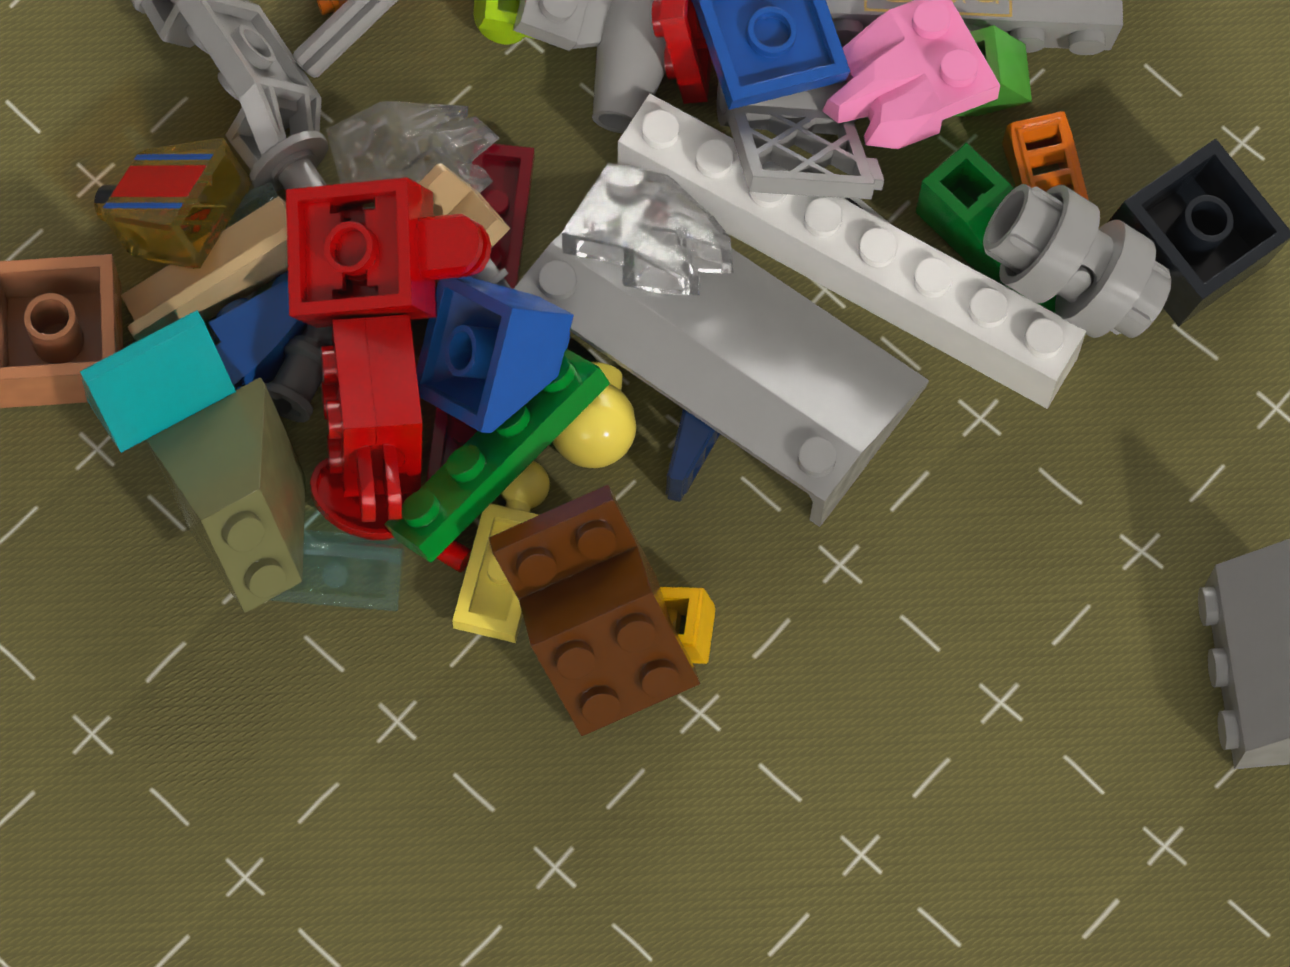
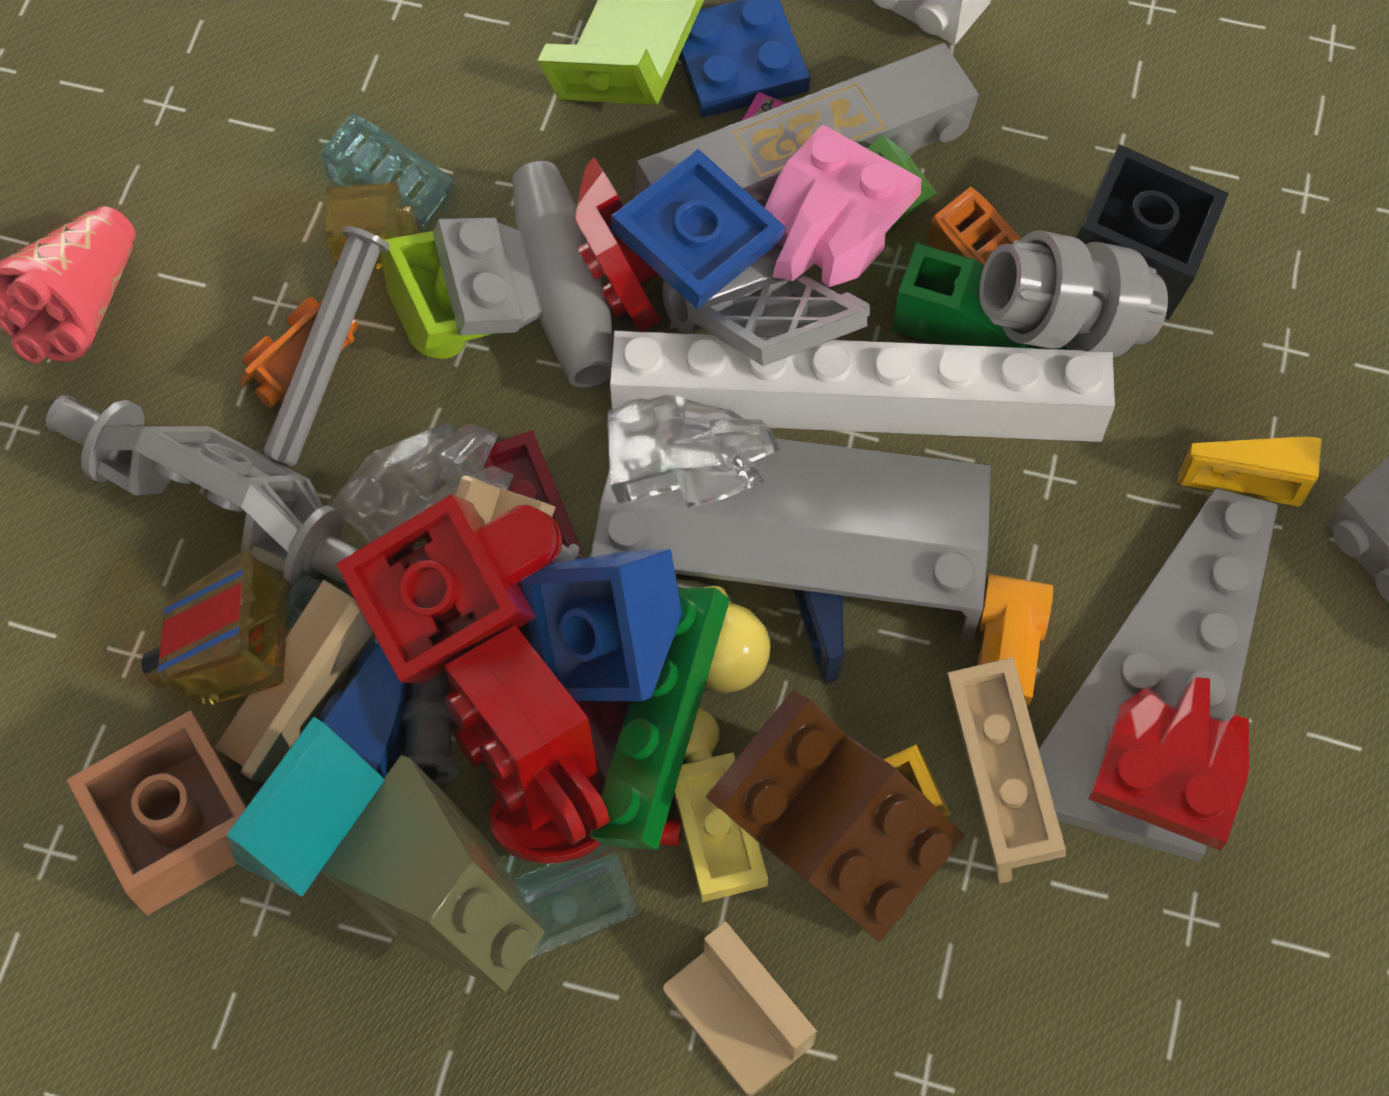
camera: 25 degrees left, 5 degrees down
none -> tan panel [663,921,817,1096]
none -> tan panel [947,657,1066,884]
none -> light orange piece [978,573,1053,706]
none -> light grey wing [1039,488,1278,862]
none -> red plate [1088,677,1249,851]
none -> yellow slope [1177,437,1322,507]

